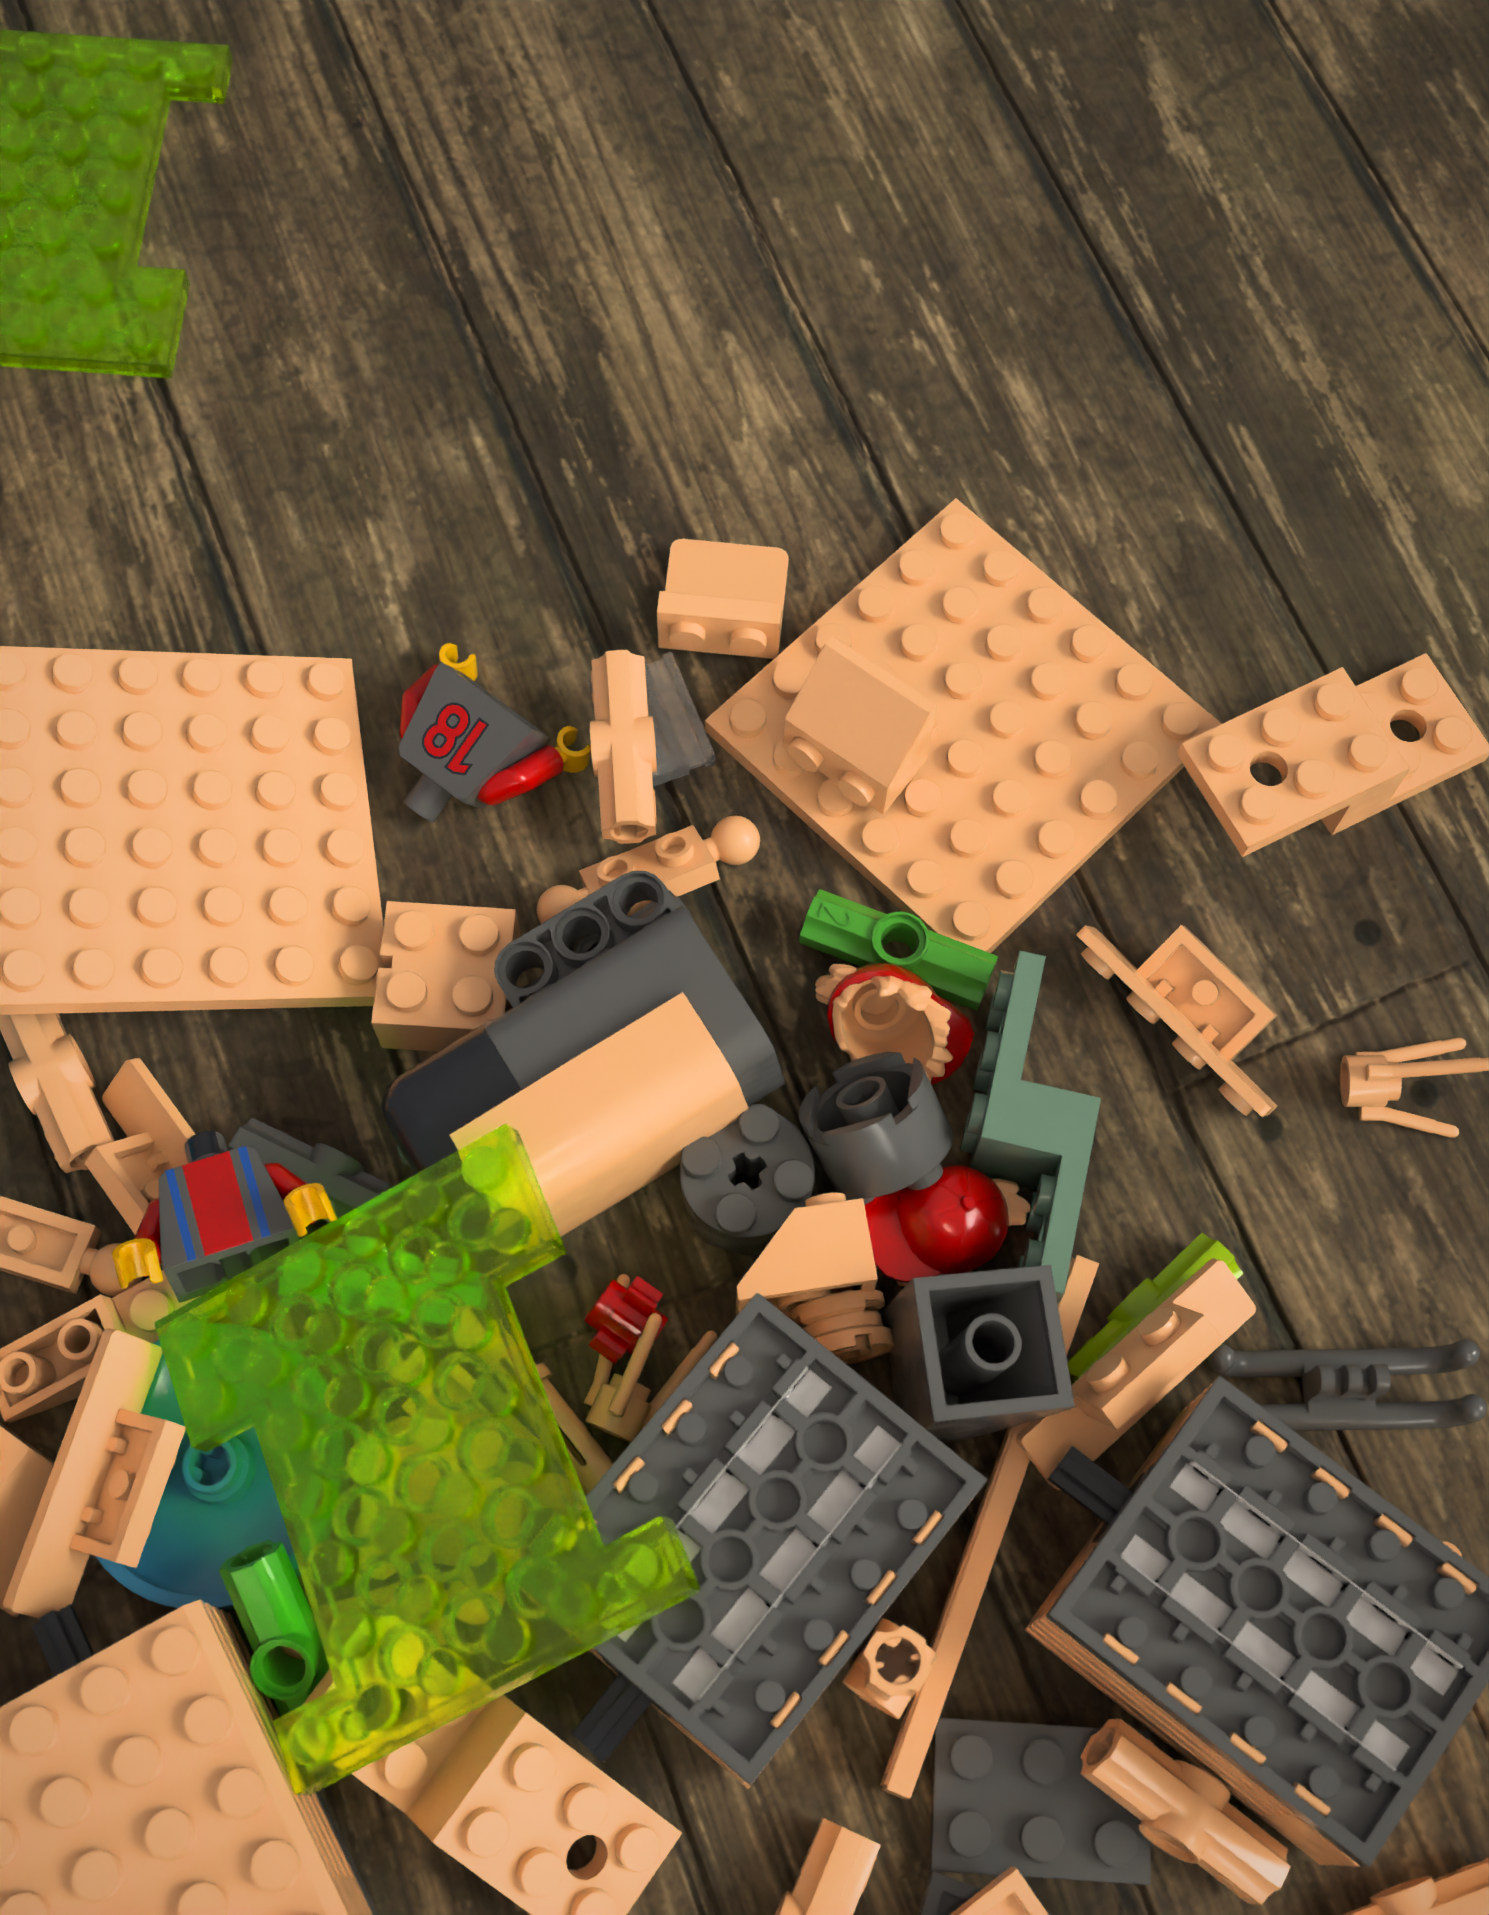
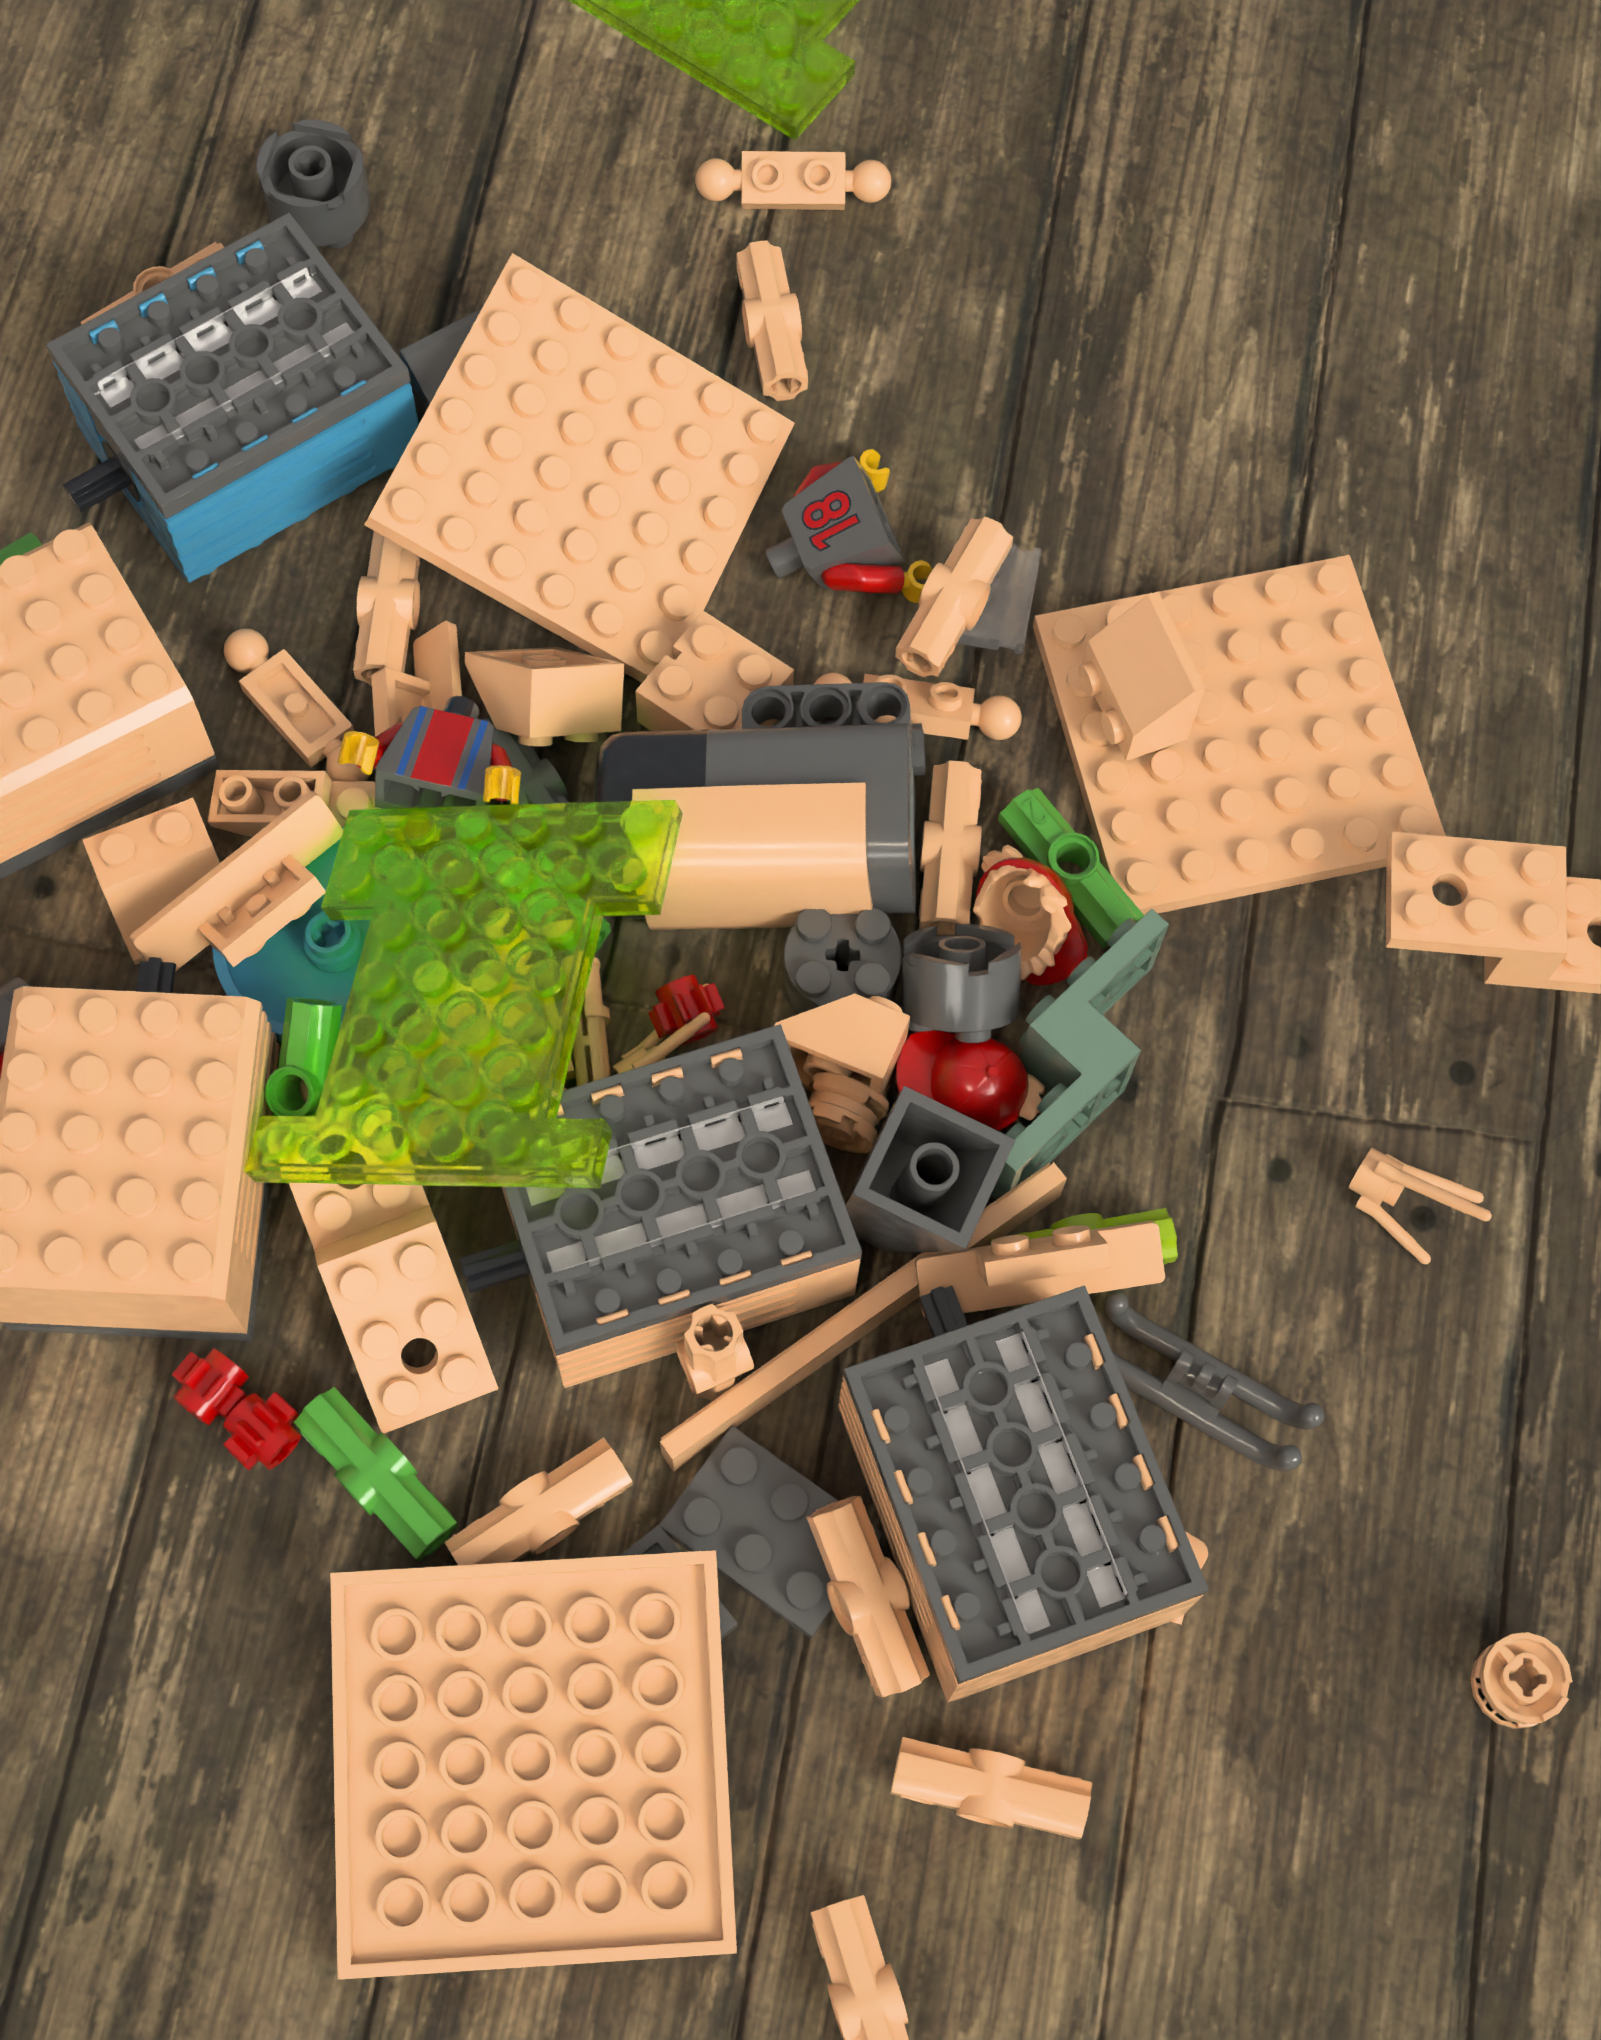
camera: 30 degrees right, 0 degrees up
light nougat bracket [657,539,789,659] -> none
light nougat bracket [1076,925,1277,1117] -> none
none -> light nougat slope [465,647,624,746]
none -> light nougat plate [695,151,891,210]
none -> light nougat piece [736,240,808,401]
none -> light nougat piece [918,760,982,936]

